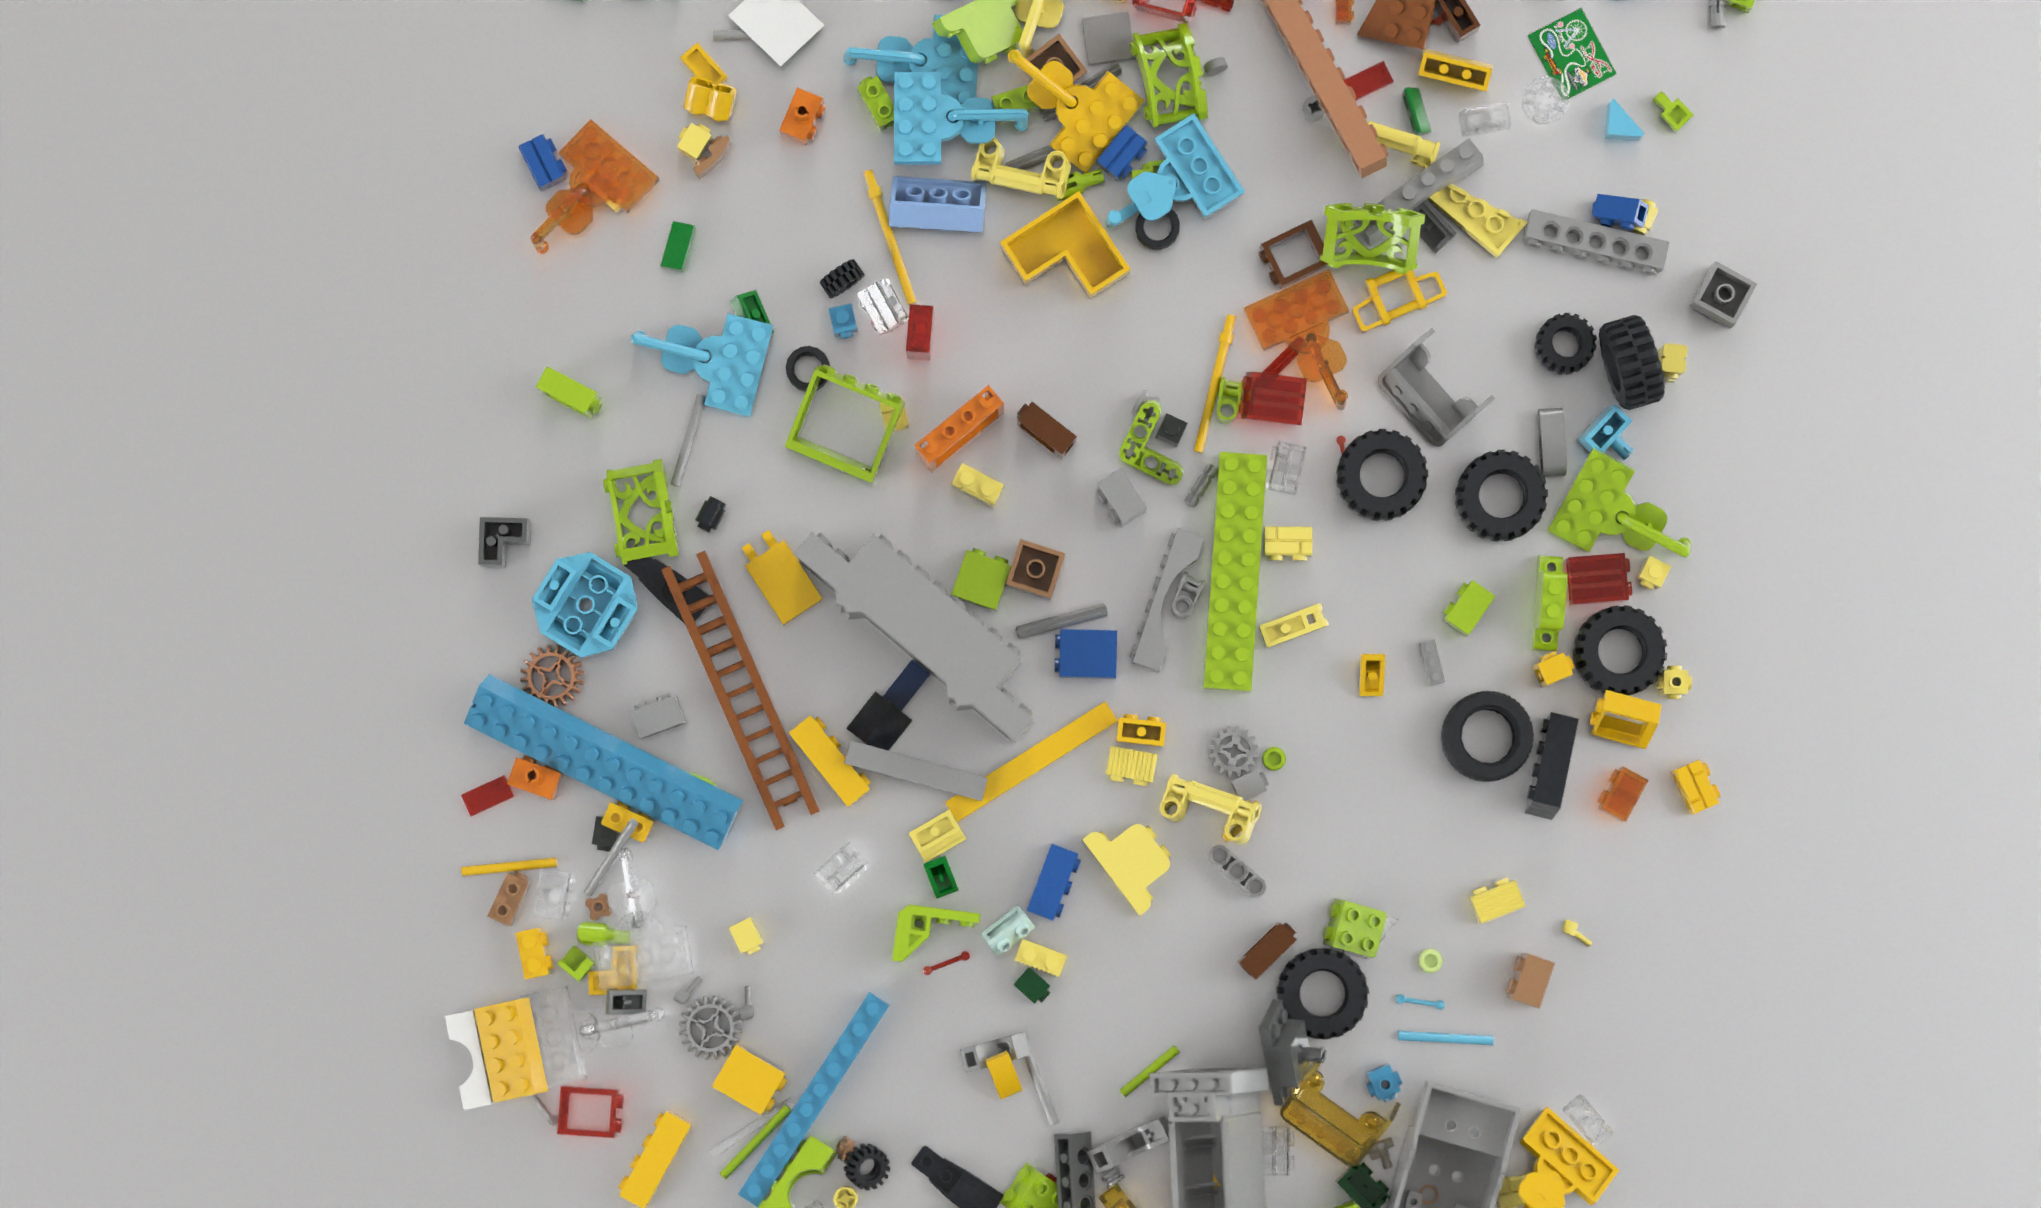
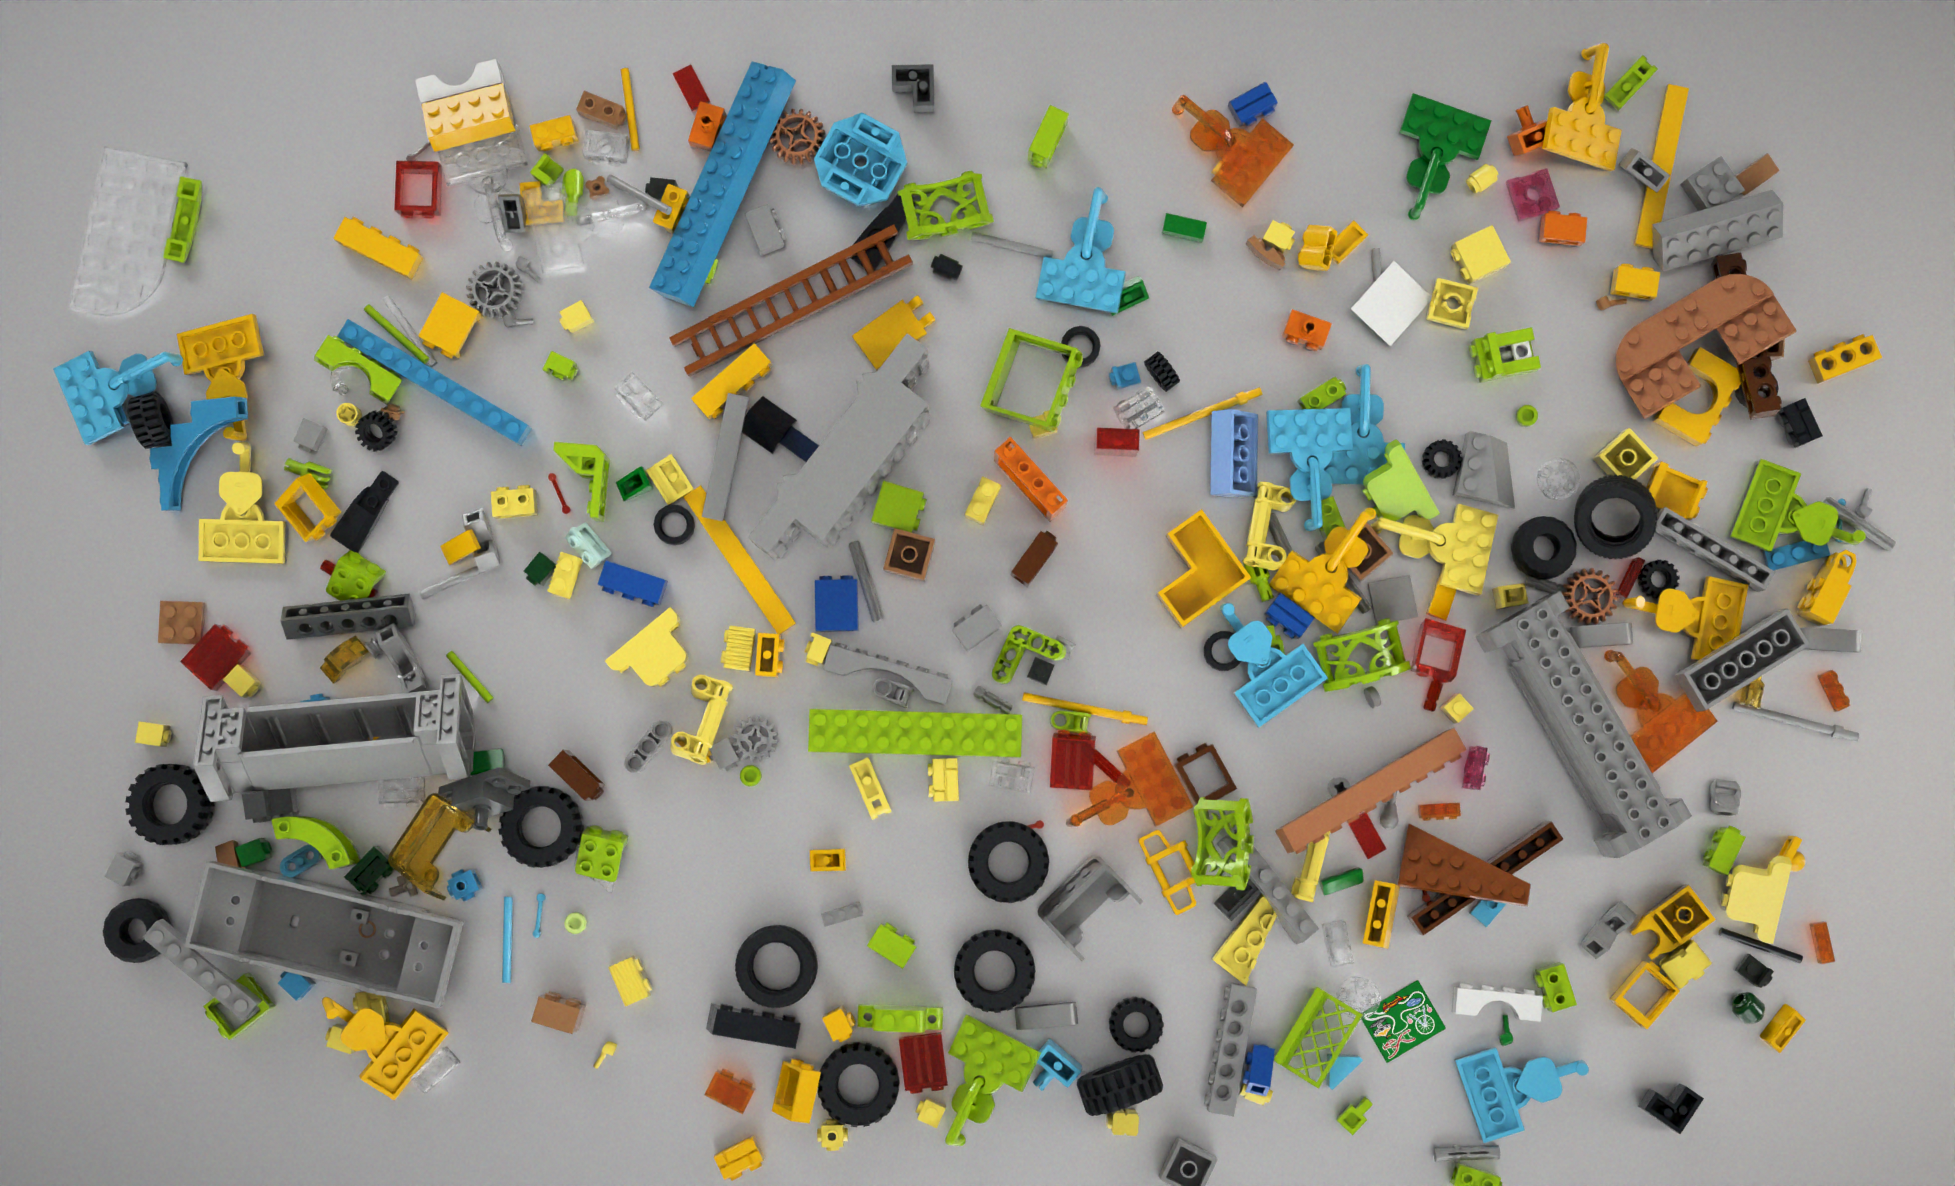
camera: 85 degrees right, 0 degrees up
none -> green slope [471,749,505,775]
none -> light yellow brick [491,485,538,519]
none -> lime brick [542,351,578,380]
none -> black tyre [653,504,695,545]
none -> light yellow brick [805,632,833,666]
none -> lime fence [1274,987,1363,1089]
none -> light grey piece [1380,791,1399,830]

